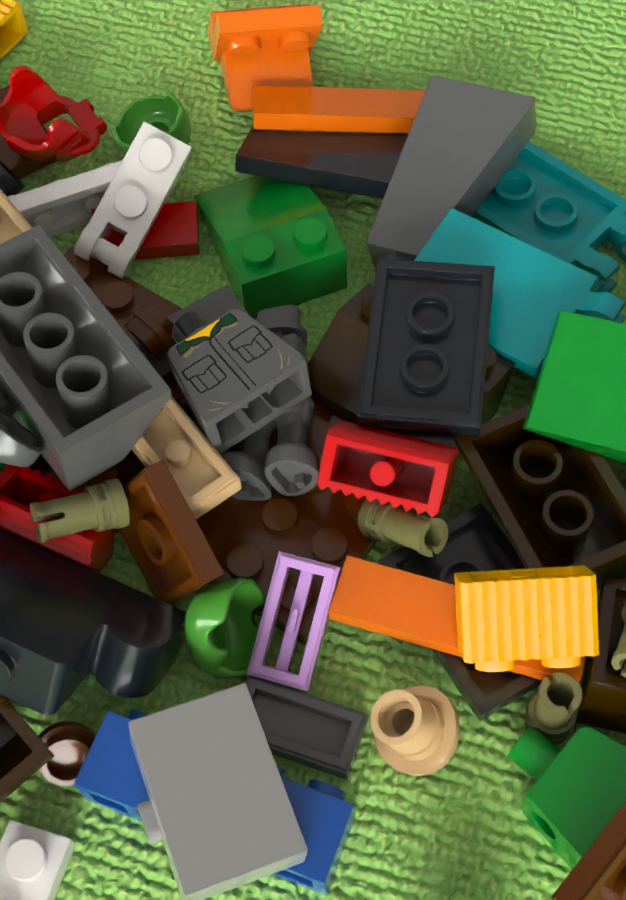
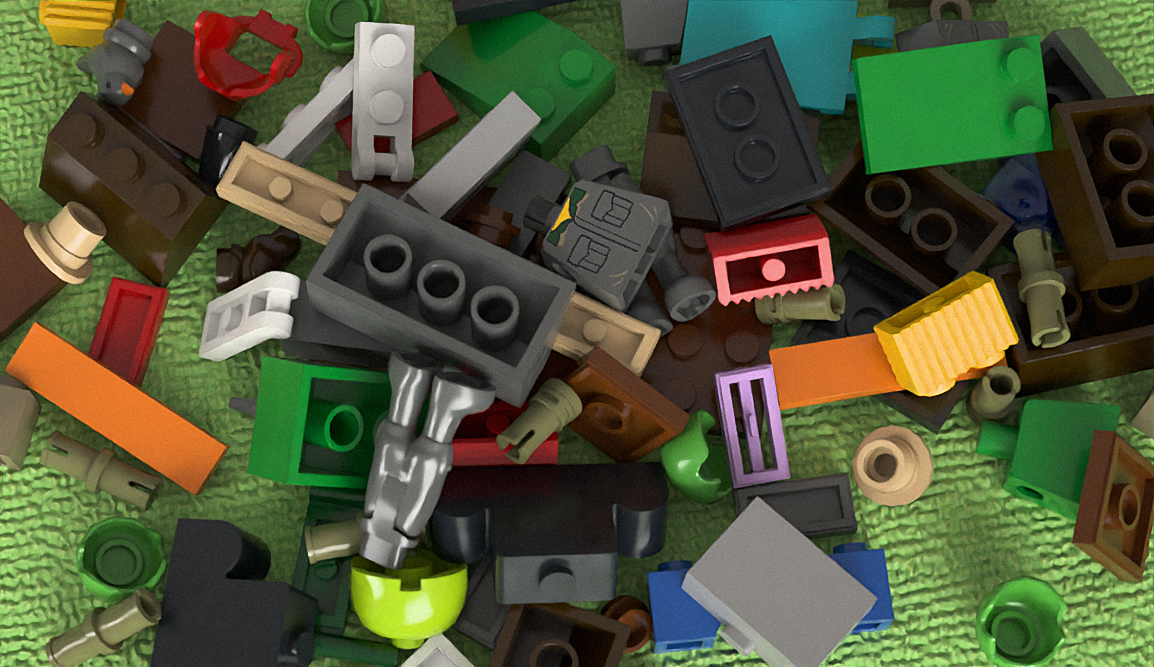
camera: 30 degrees left, 10 degrees up
none -> light grey container [398,91,541,223]

